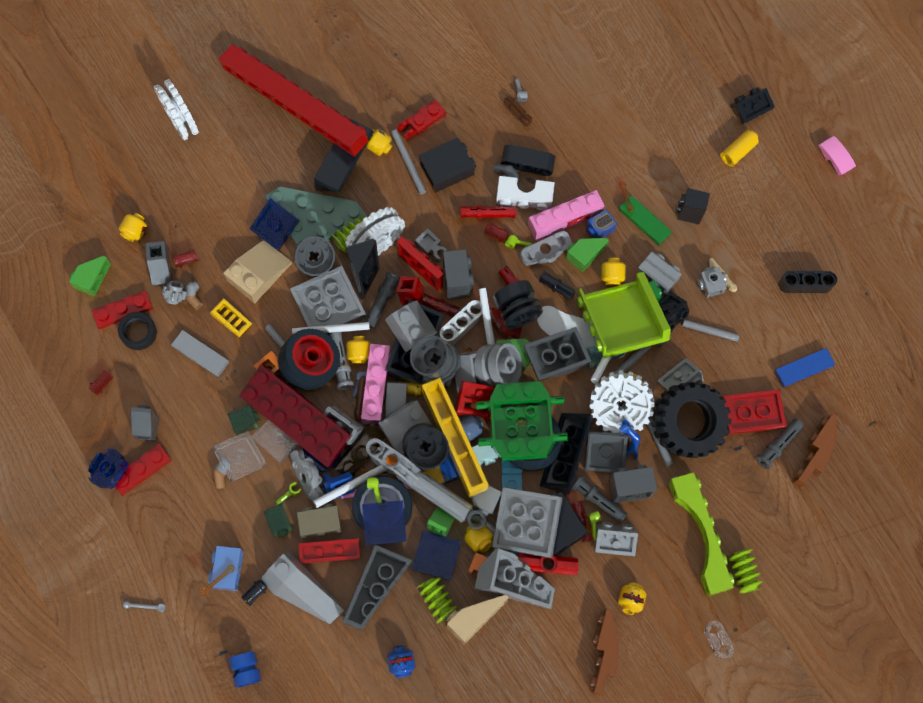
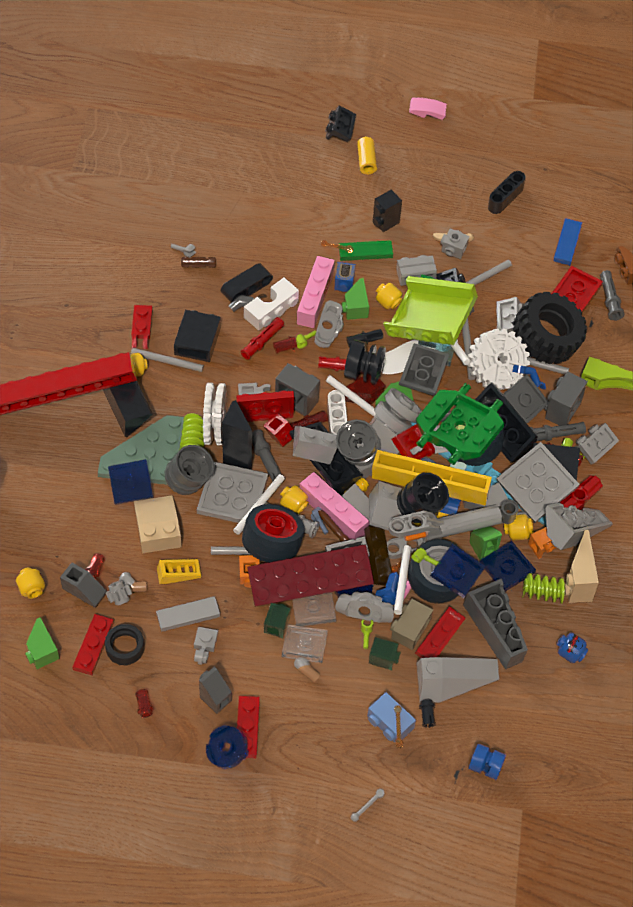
camera: 50 degrees left, 15 degrees down
none -> light grey plate [194,627,218,665]

